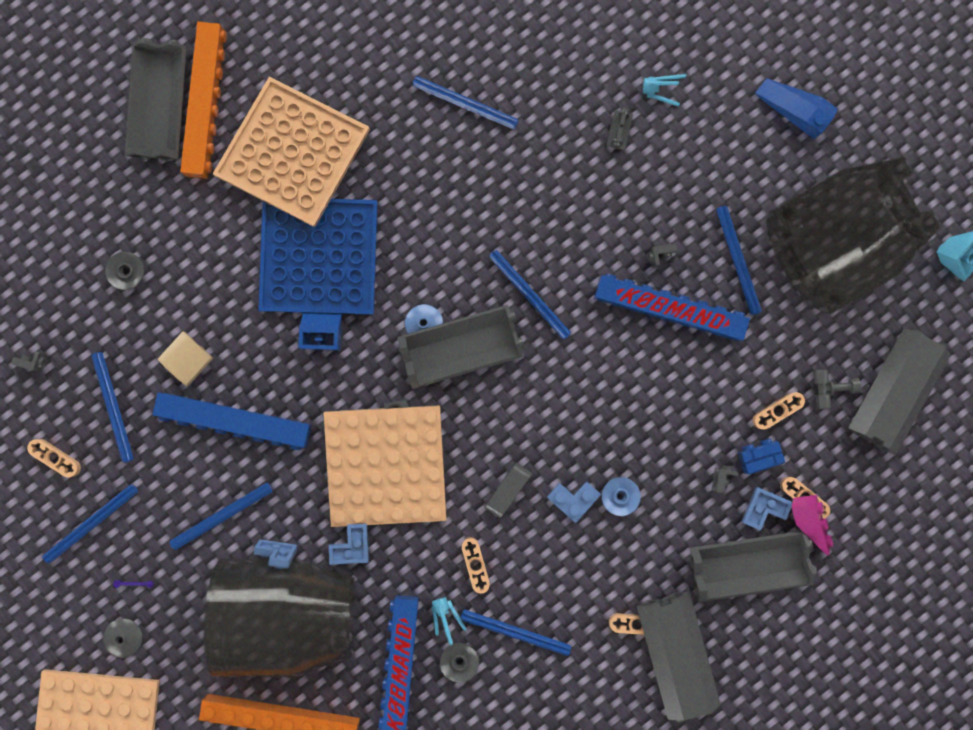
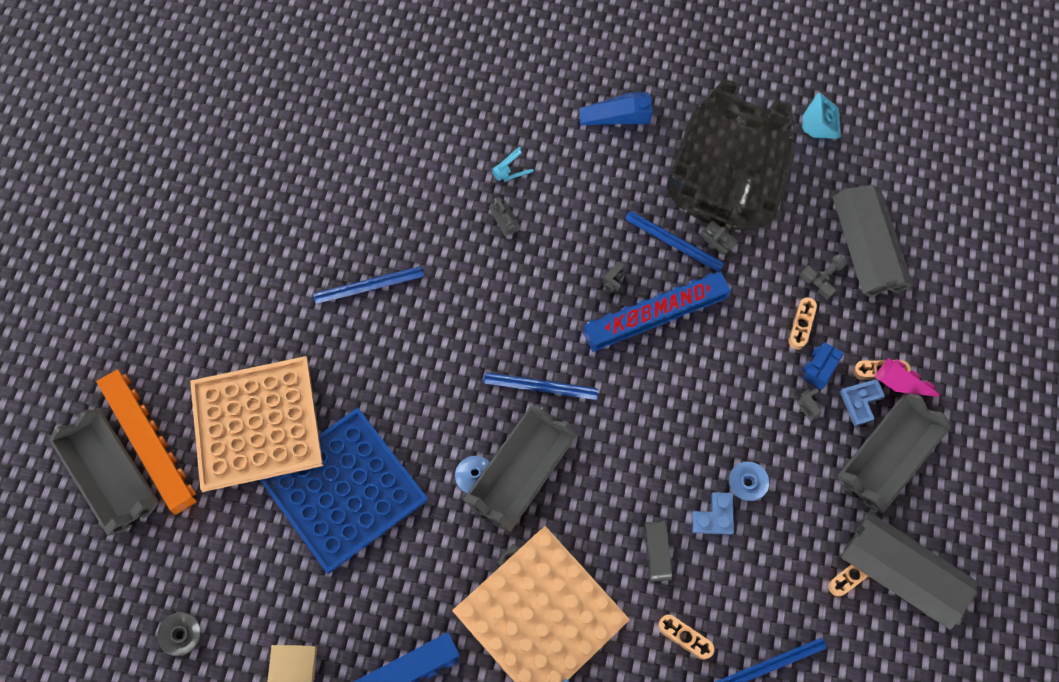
camera: 40 degrees left, 20 degrees down
blue slope [298,312,342,351] -> none
none -> dark grey hips [700,221,738,255]

